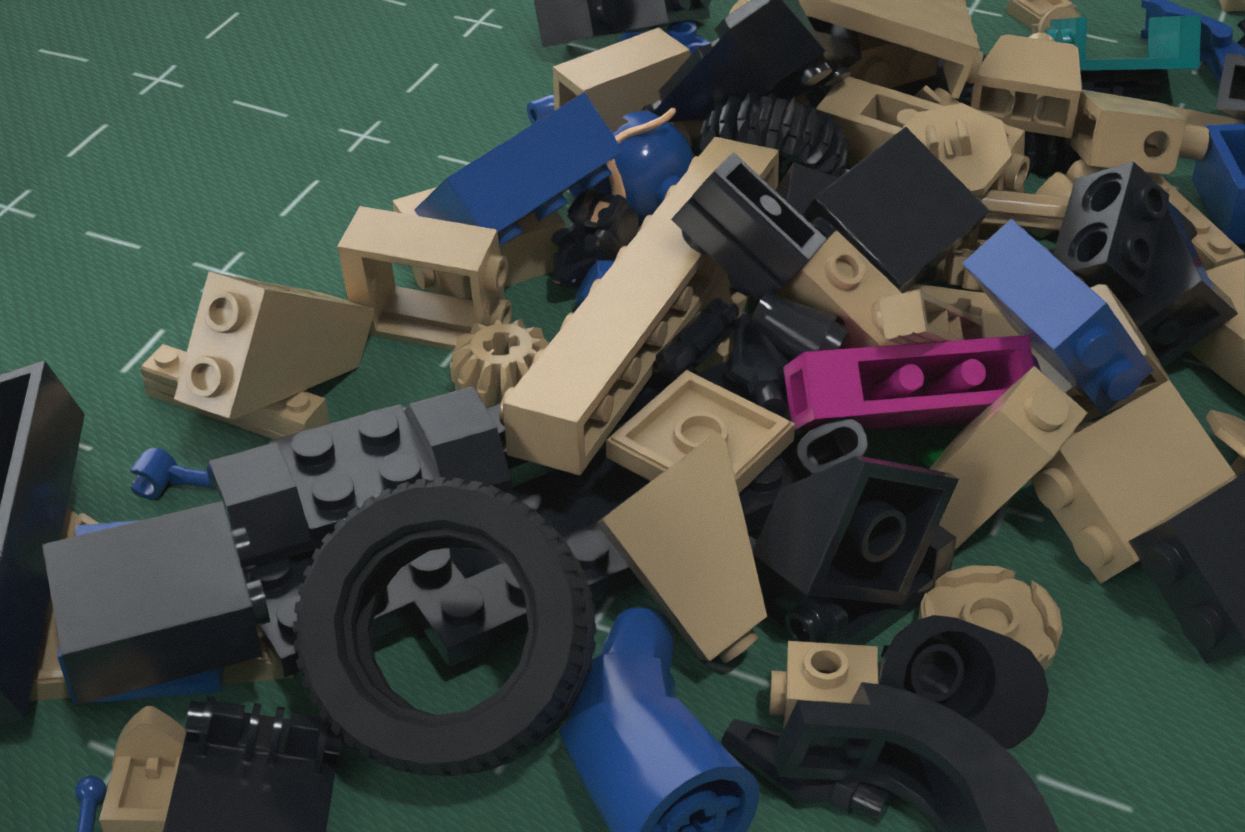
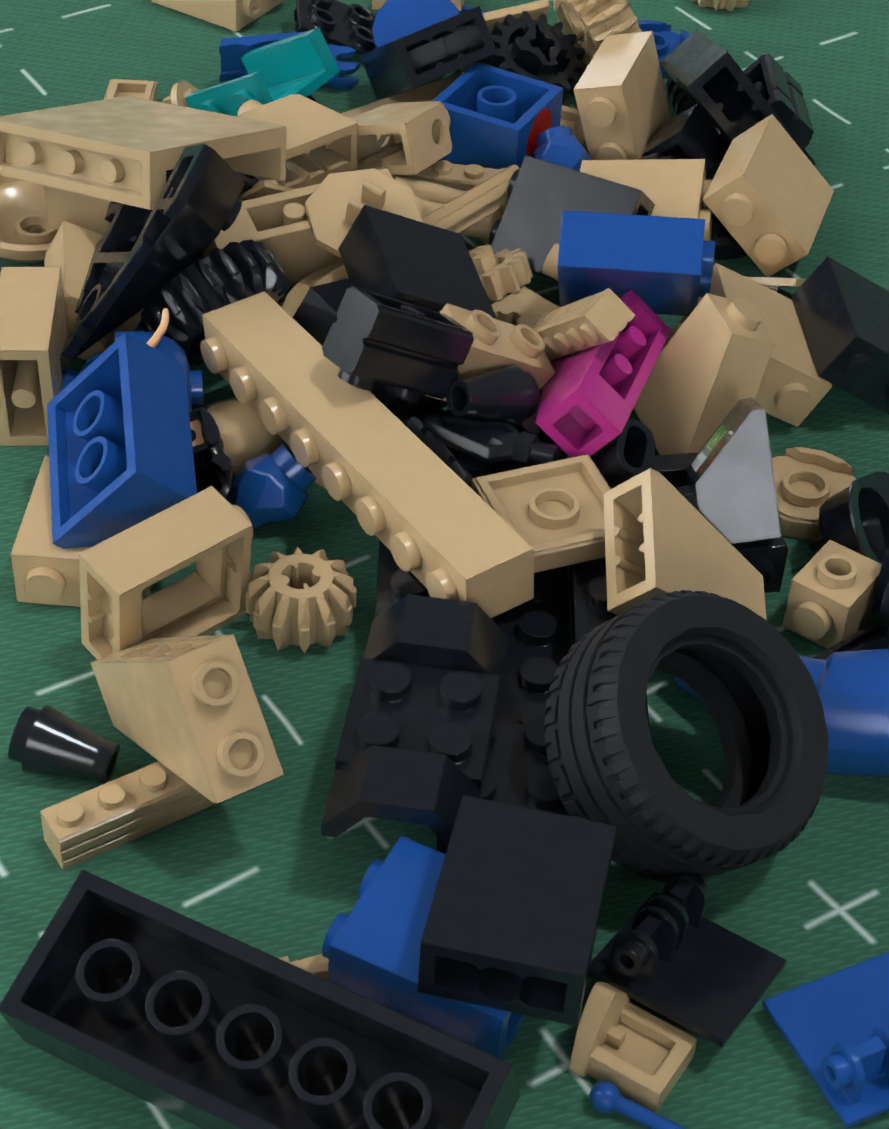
camera: 60 degrees left, 0 degrees up
blue hand [130,448,217,499] -> none
black brick [1053,161,1170,301] -> none

